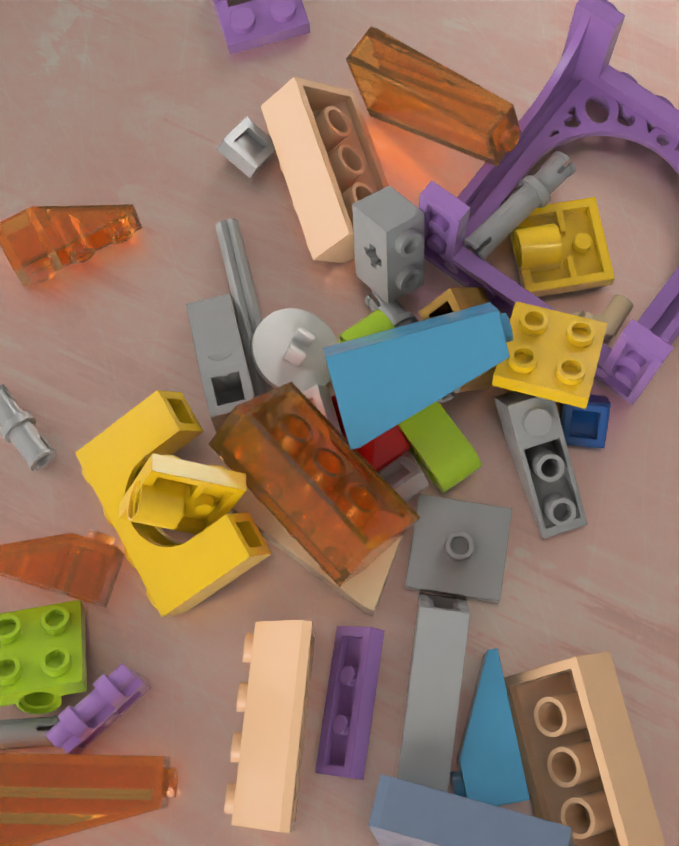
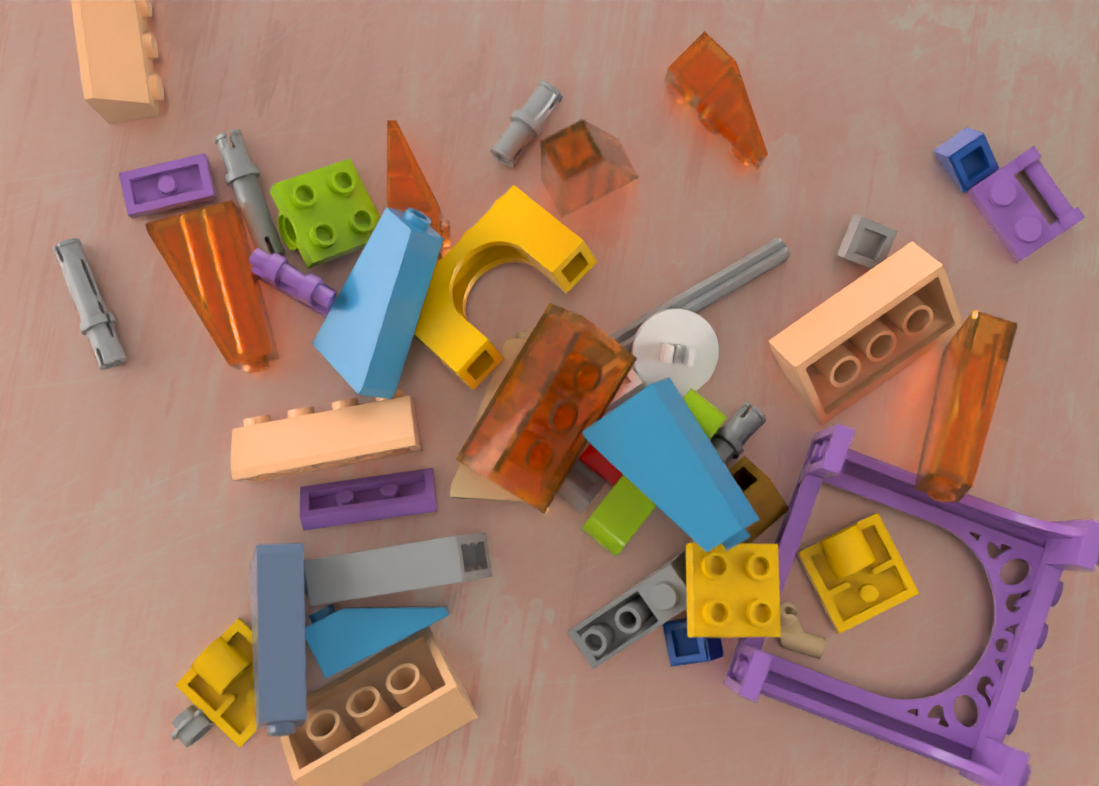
camera: 70 degrees right, 10 degrees up
yellow plate [119,453,246,535] -> none
light grey slope [186,293,261,432] -> none
light grey brick [352,185,424,304] -> none
light grey plate [405,494,512,604] -> none
light grey pin [463,151,576,260] -> none
none -> dark azure slope [312,207,443,399]
none -> clear orange slope [540,119,638,218]
none -> blue slope [934,128,1000,193]

